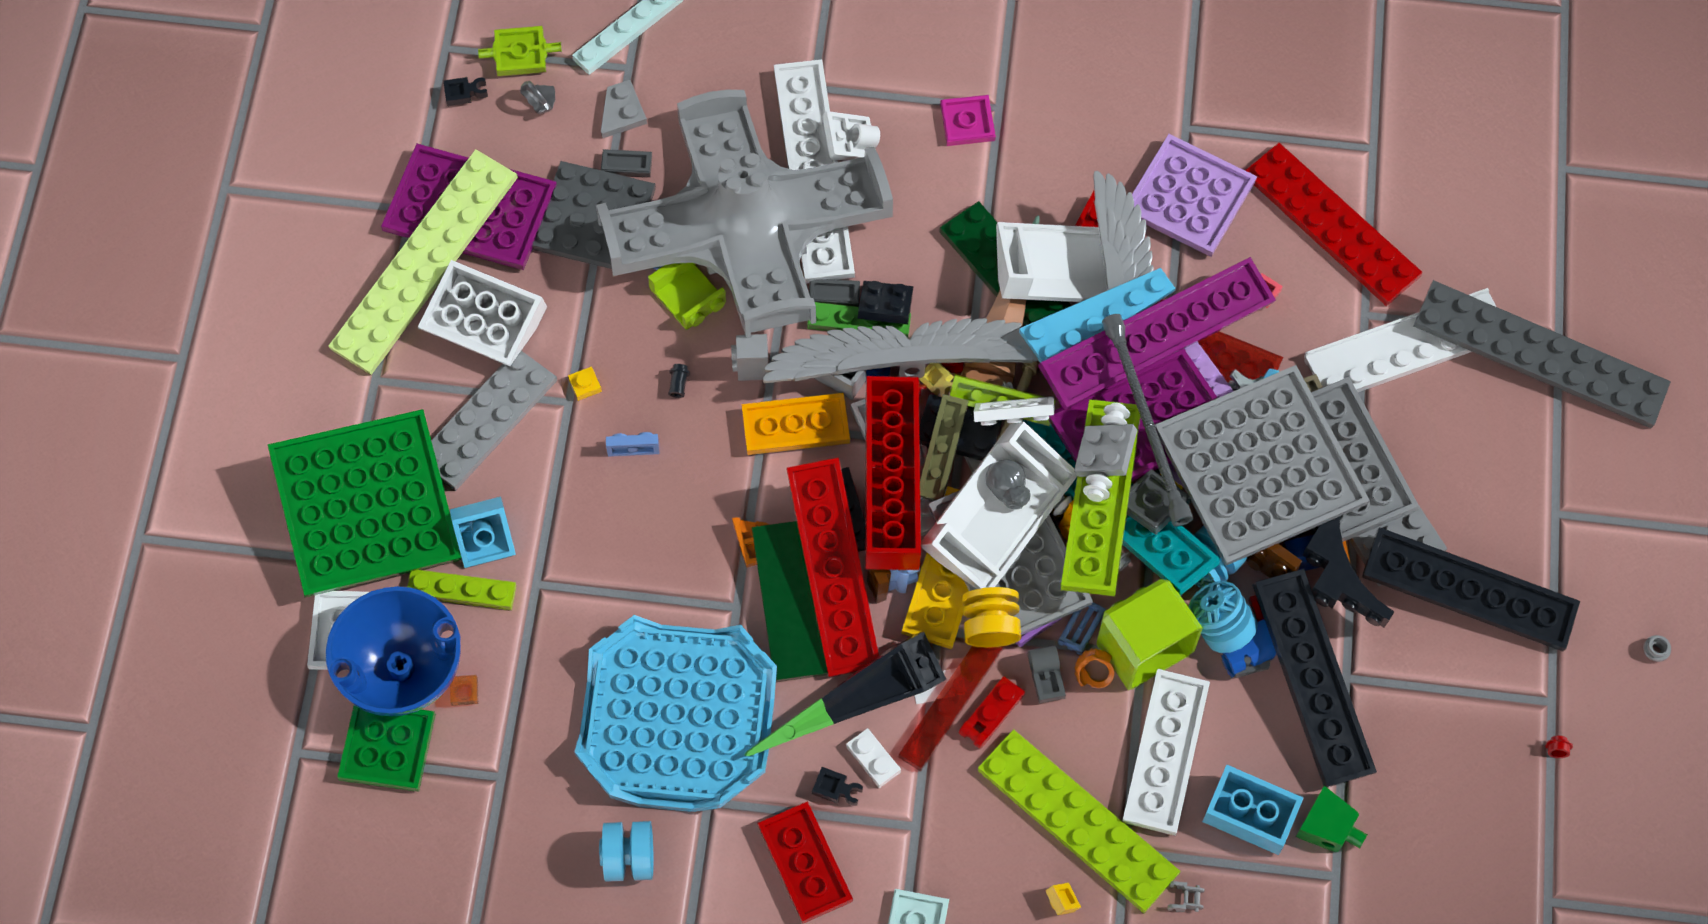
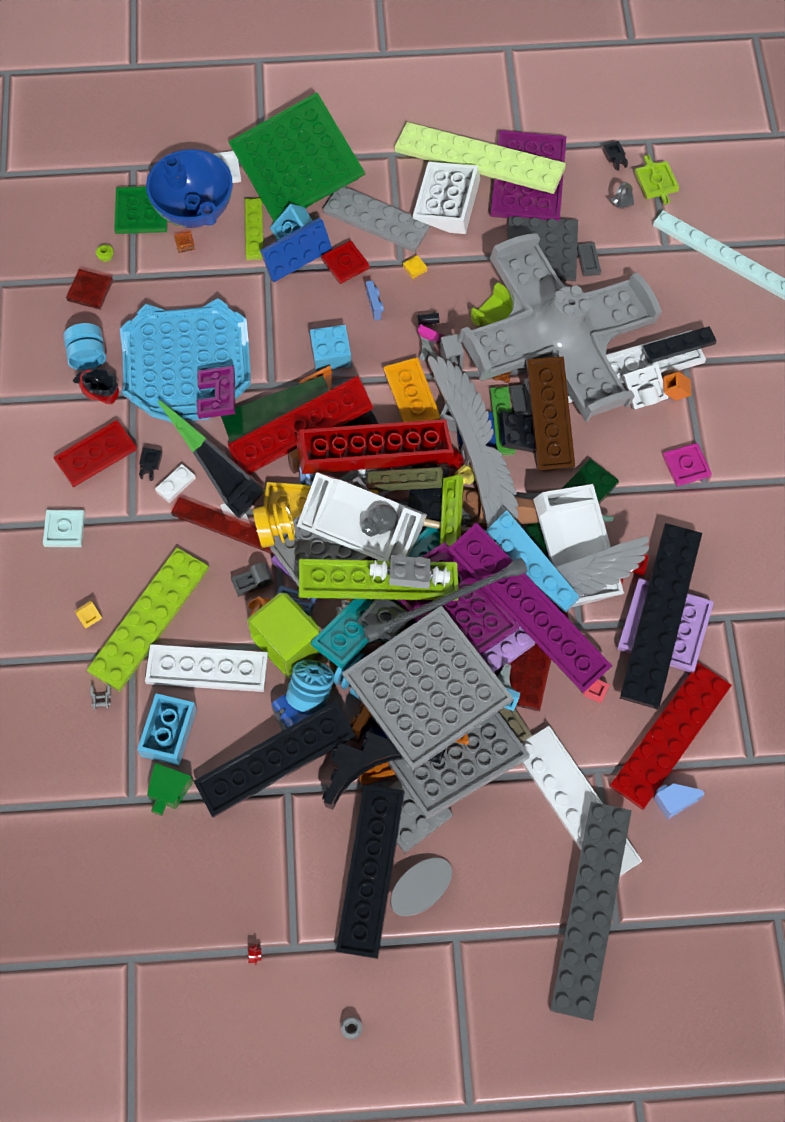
camera: 80 degrees right, 0 degrees up
light grey wing [601,80,647,138] -> none
red plate [958,676,1025,749] -> none
white plate [974,396,1055,425] -> none
none -> clear red plate [66,269,113,310]
none -> black hair [73,368,119,405]
none -> lime plate [96,245,114,262]
none -> magenta plate [197,366,235,419]
none -> blue plate [260,218,333,282]
none -> medium azure brick [310,325,351,372]
none -> red plate [321,240,370,284]
none -> light grey shield [390,858,452,916]
none -> piece [418,325,444,361]
none -> reddish brown plate [526,356,575,471]
none -> black plate [619,523,702,710]
none -> black plate [642,326,717,364]
none -> light blue slope [654,783,705,820]
none -> orange brick [663,371,691,401]

